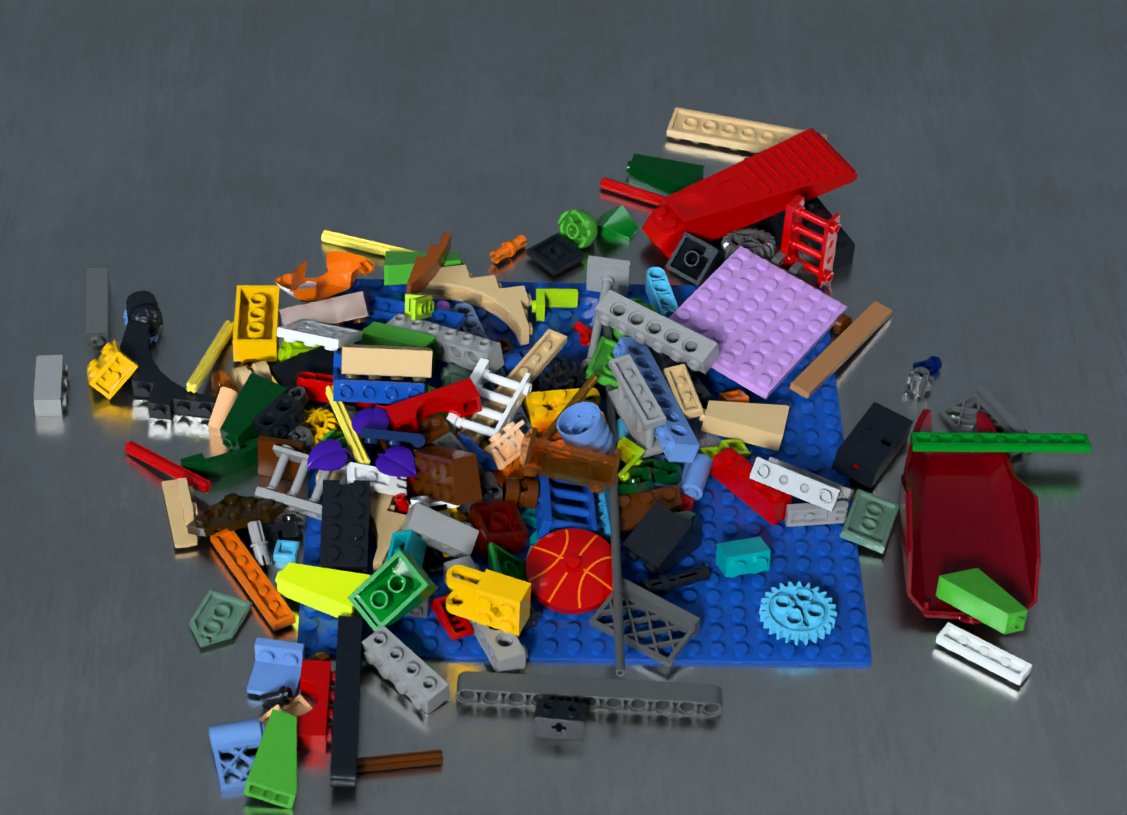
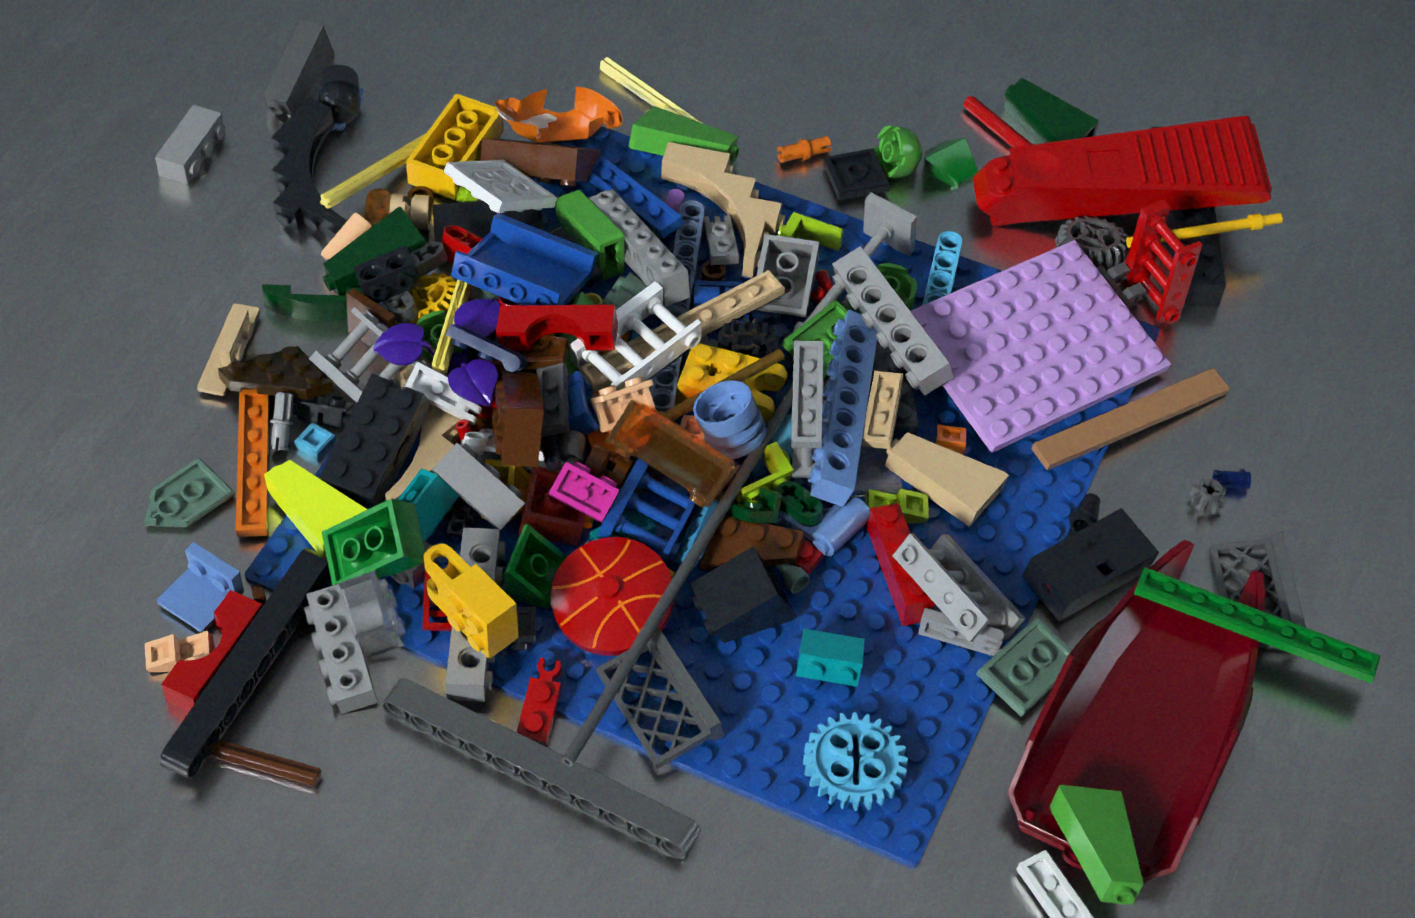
camera: 25 degrees right, 10 degrees up
yellow bracket [87,339,138,400] -> none
red axle [124,441,212,493] -> none
medium blue piece [208,718,265,793] -> none
bright green slope [243,709,297,810] -> none
black pin [260,686,294,709] -> none
tan slope [341,344,432,381] -> none
lime bracket [405,293,434,321] -> none
dark orange slope [406,232,452,294] -> none
black brick [534,698,586,741] -> none
black pin [639,565,710,595] -> none
black slope [665,231,725,286] -> none
tan plate [667,107,828,153] -> none
reddish brown tile [833,314,852,335] -> none
none -> clear brick [339,570,406,658]
none -> red plate [517,658,562,746]
none -> dark pink bracket [549,461,620,523]
none -> light grey hinge [704,215,739,265]
none -> light grey slope [754,234,819,317]
none -> black cone [1069,493,1101,533]
none -> yellow bar [1126,213,1283,248]

